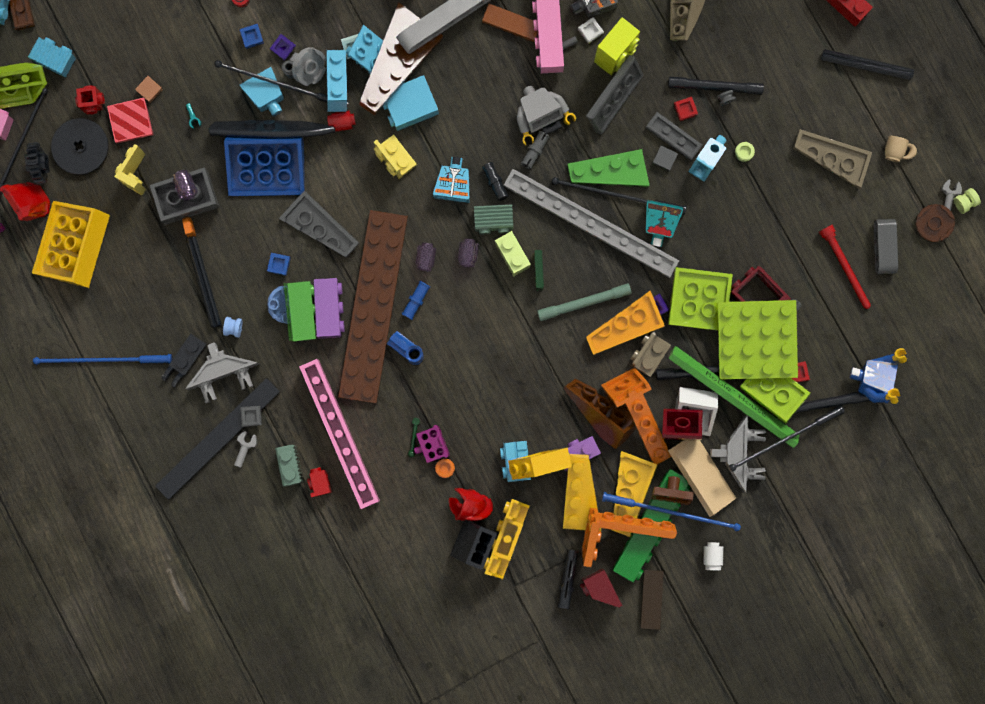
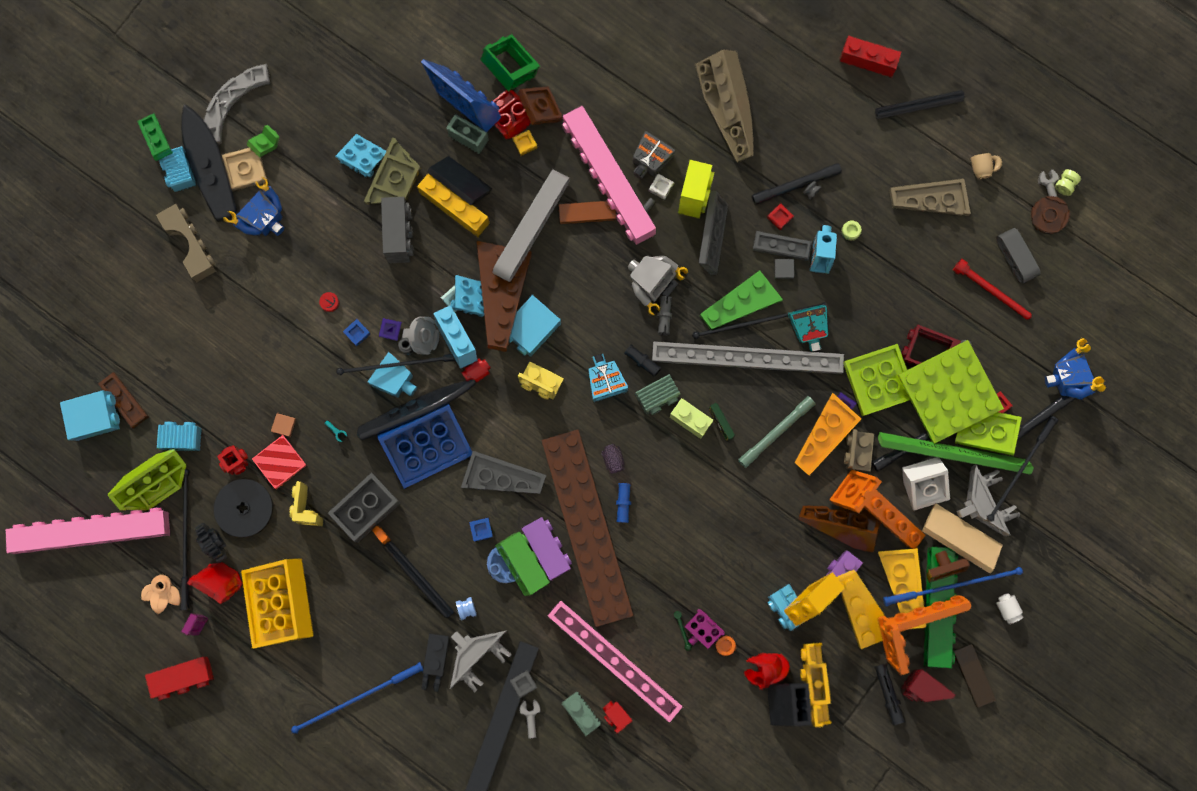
camera: 25 degrees left, 5 degrees down
clear purple brick [173,170,197,200] -> none
blue piece [387,331,424,365] -> none
clear purple brick [458,239,479,267] -> none
dark red slope [662,409,703,440] -> none

